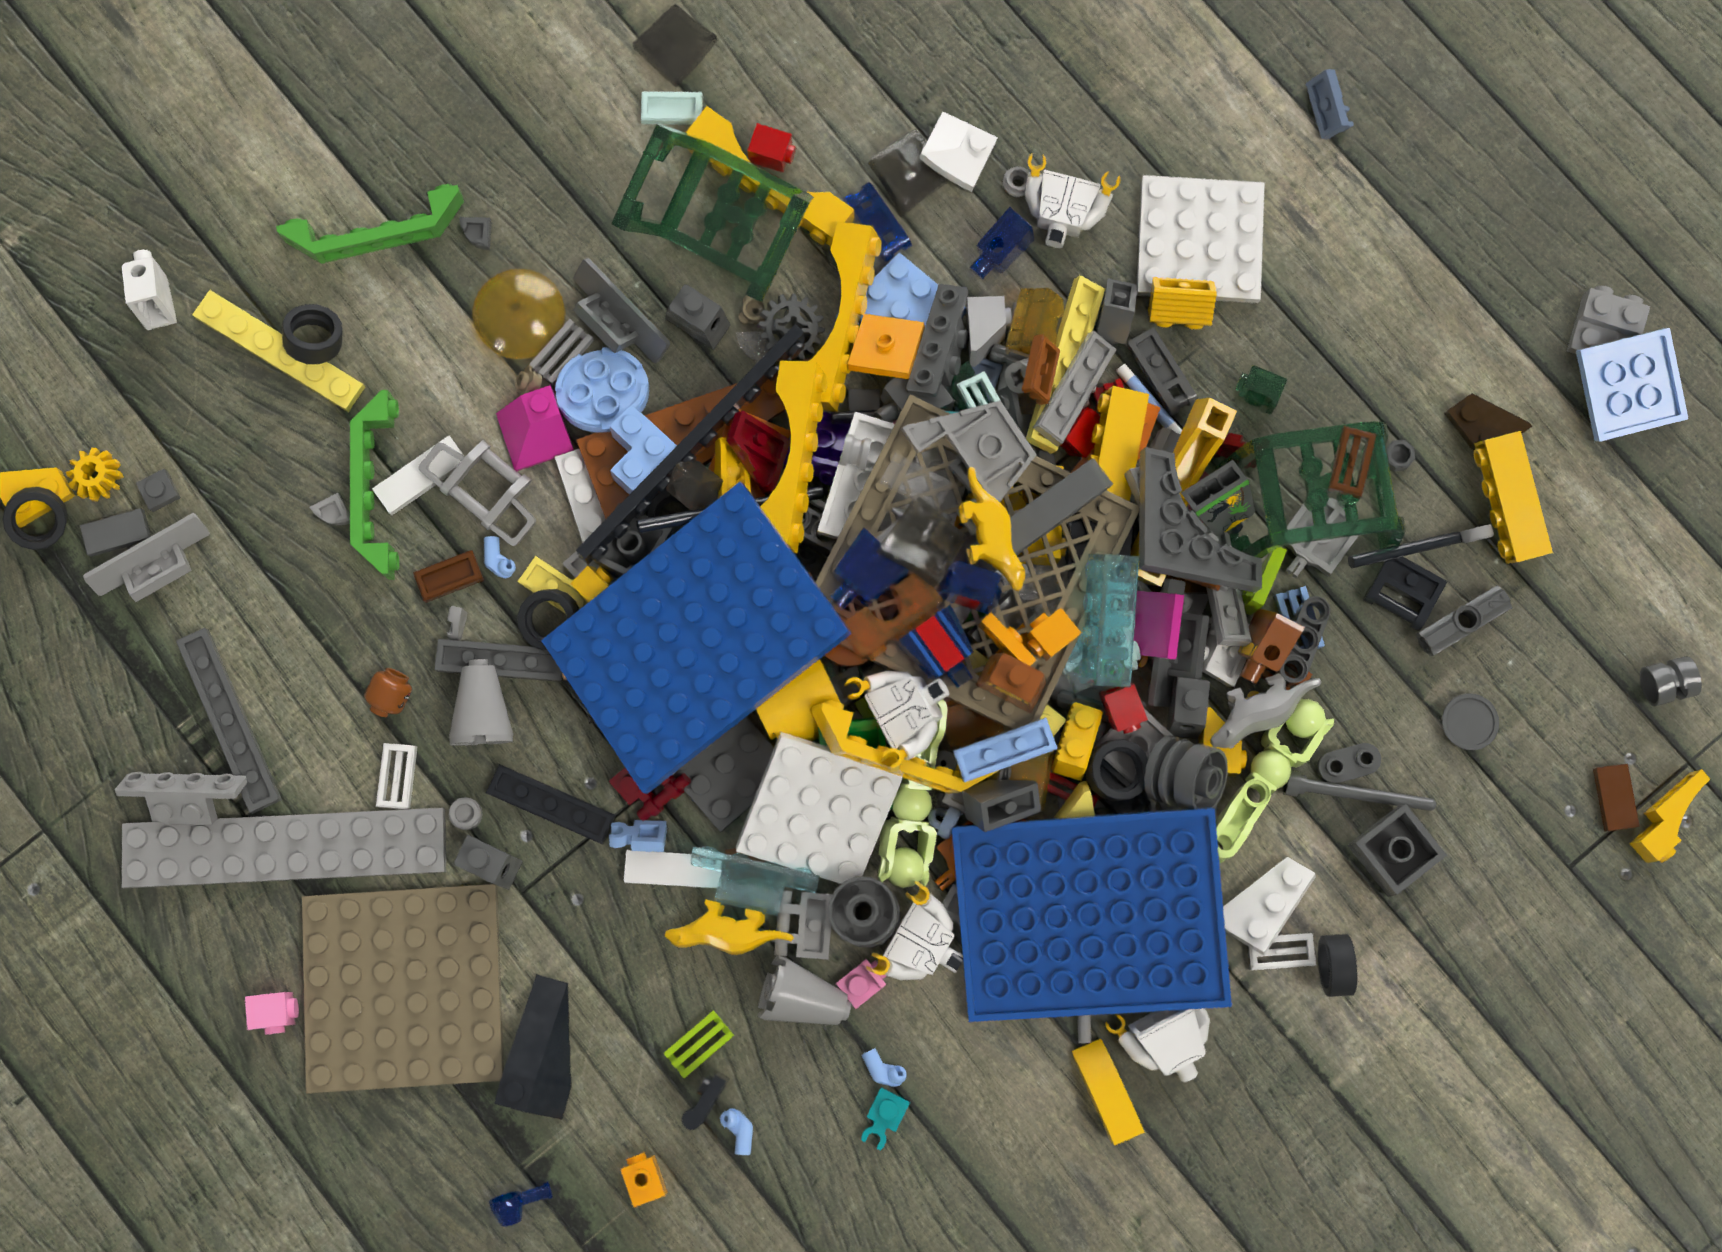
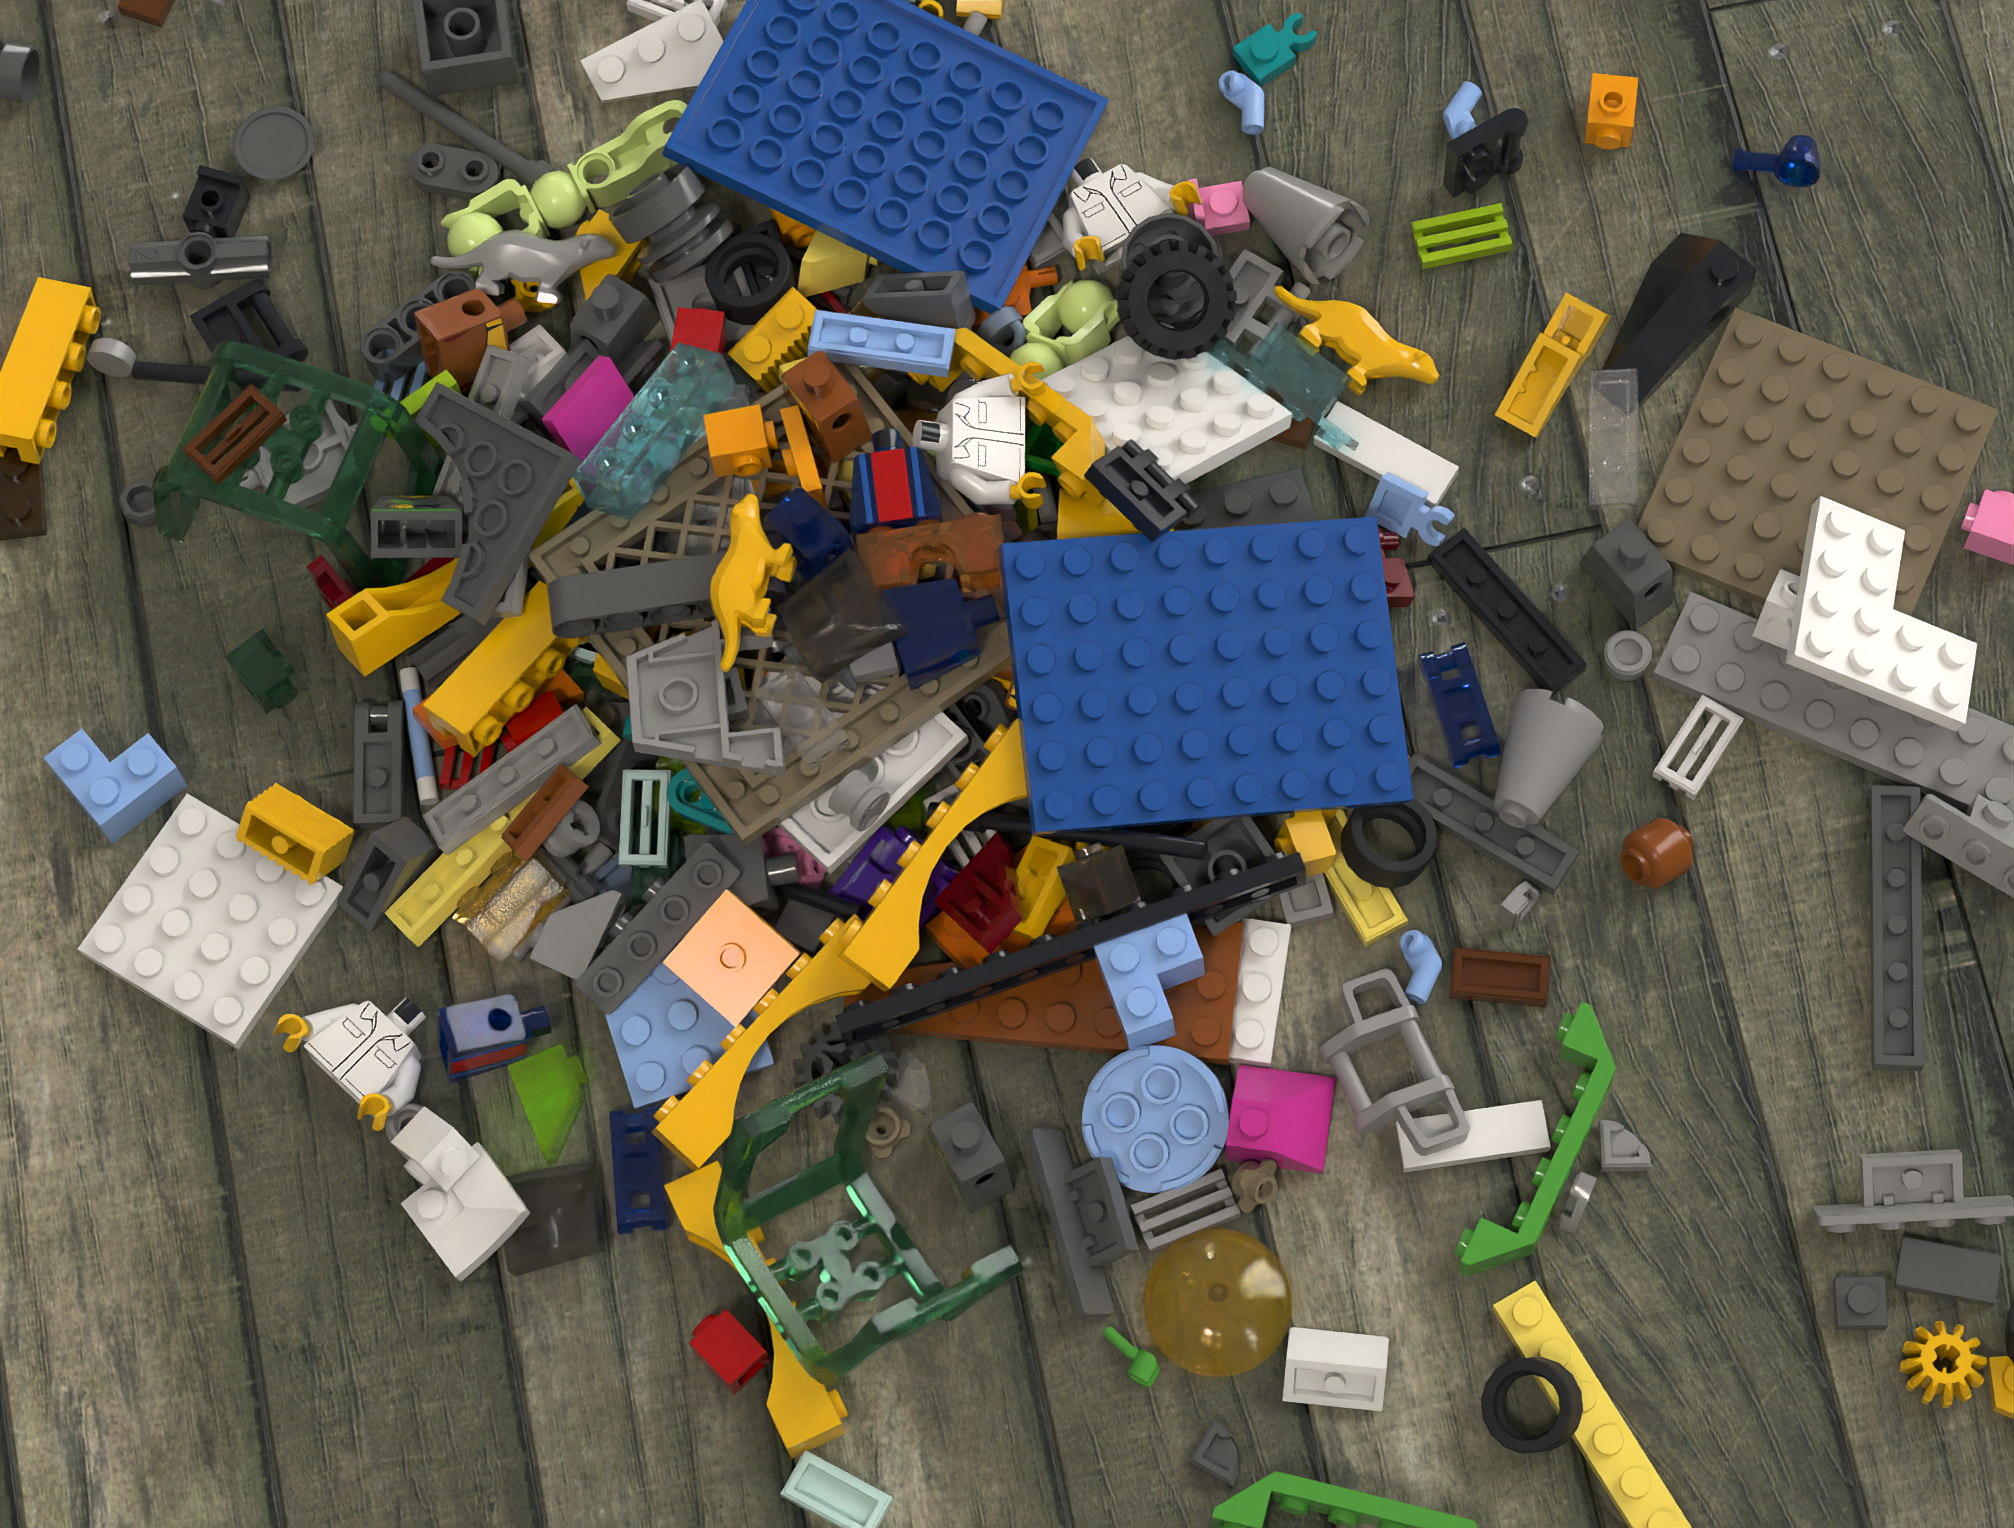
camera: 145 degrees left, 10 degrees down
none -> light blue brick [44,729,188,844]
none -> black brick [182,165,251,239]
none -> white brick [391,1106,480,1192]
none -> clear neon green slope [507,1044,588,1166]
none -> black plate [1084,439,1200,543]
none -> bright green hand [1103,1326,1160,1388]
none -> black tyre [1116,240,1237,360]
none -> white panel [1282,1327,1389,1411]
none -> clear blue plate [1418,642,1501,768]
none -> yellow slope [1495,292,1611,438]
none -> light grey tile [1558,1172,1597,1235]
none -> clear tile [1589,368,1638,510]
none -> white brick [1752,569,1800,650]
none -> white plate [1785,496,1977,732]

